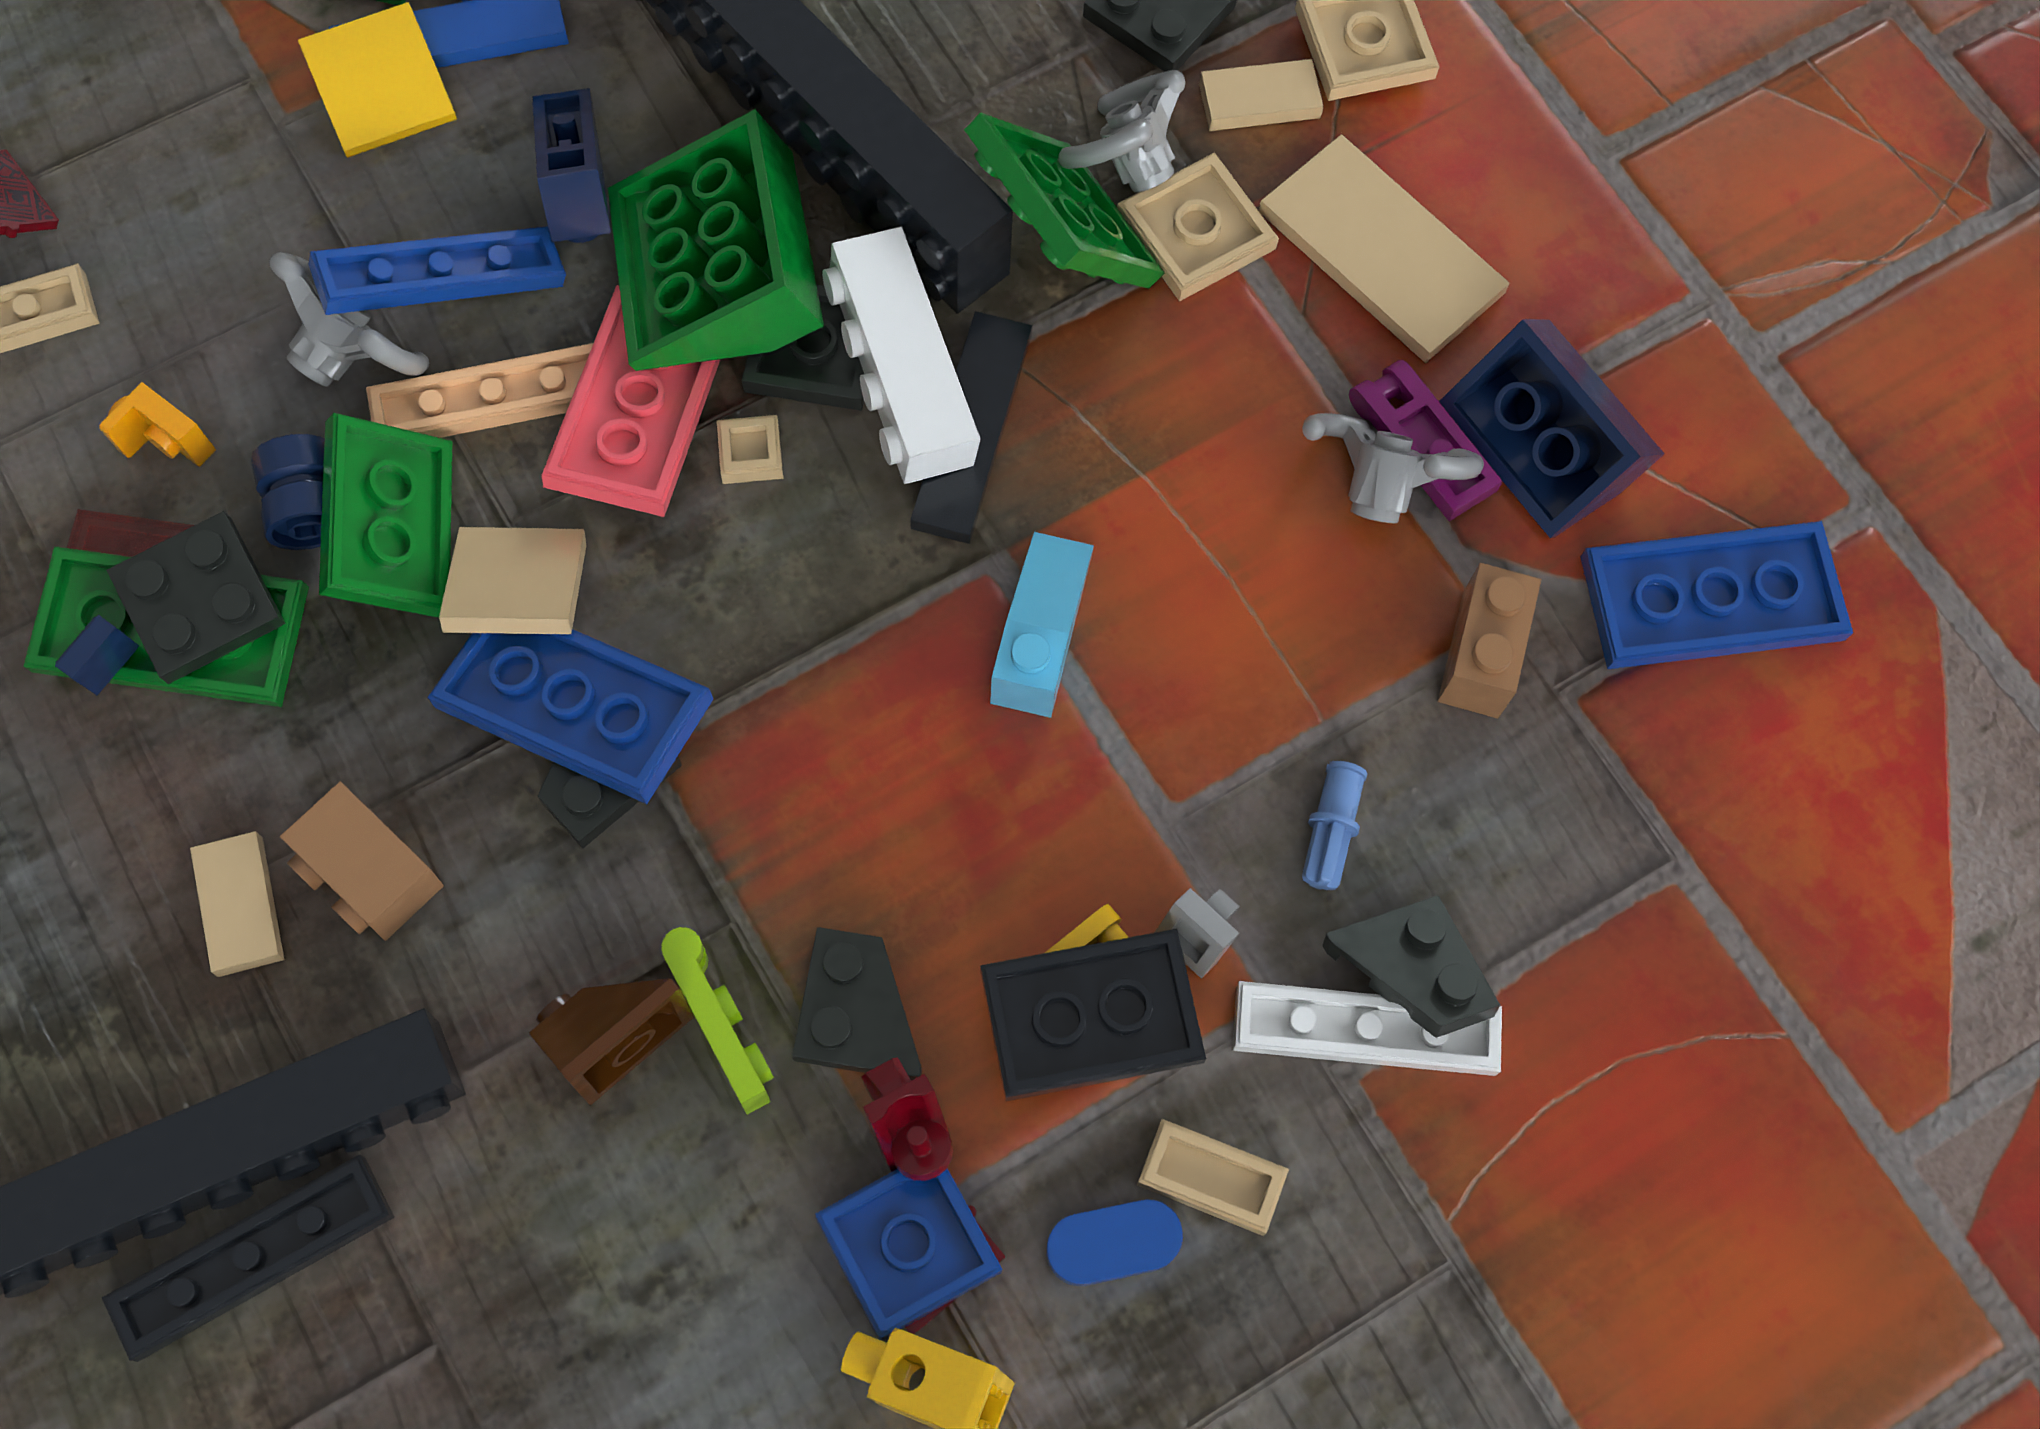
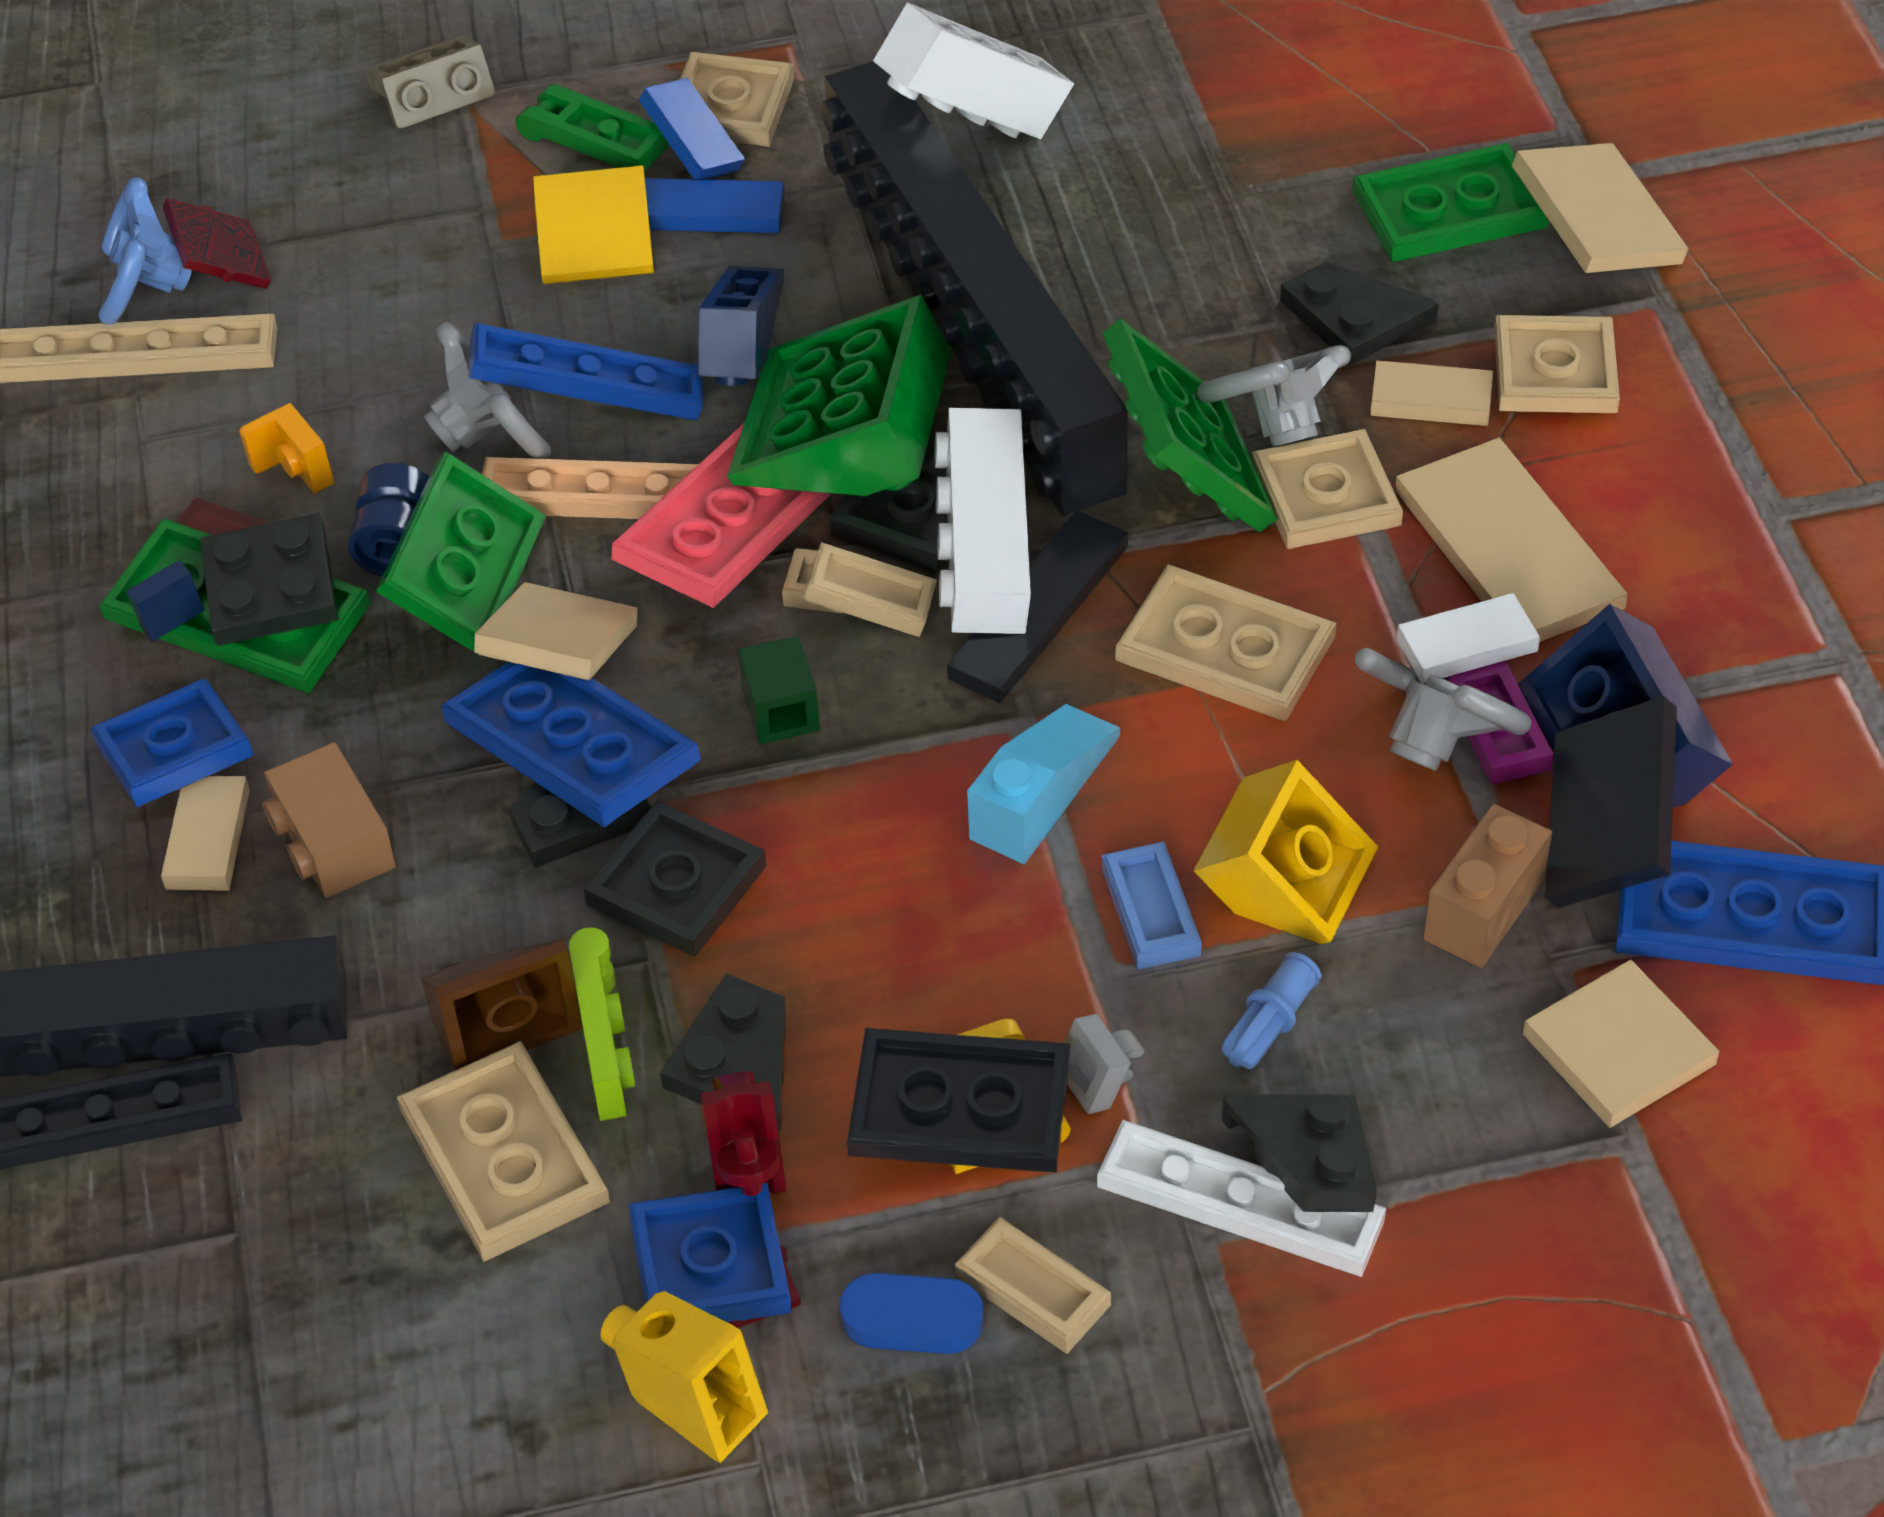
camera: 25 degrees right, 20 degrees down
none -> blue tile [90,678,254,807]
none -> tan tile [397,1041,610,1262]
none -> pearl dark grey plate [584,801,767,957]
none -> dark green brick [738,636,820,745]
none -> tan tile [803,542,937,637]
none -> medium blue tile [1101,842,1202,970]
none -> tan tile [1115,564,1336,722]
none -> yellow slope [1193,760,1378,944]
none -> white tile [1397,593,1540,684]
none -> tan tile [1523,960,1719,1128]
none -> black tile [1545,696,1677,908]

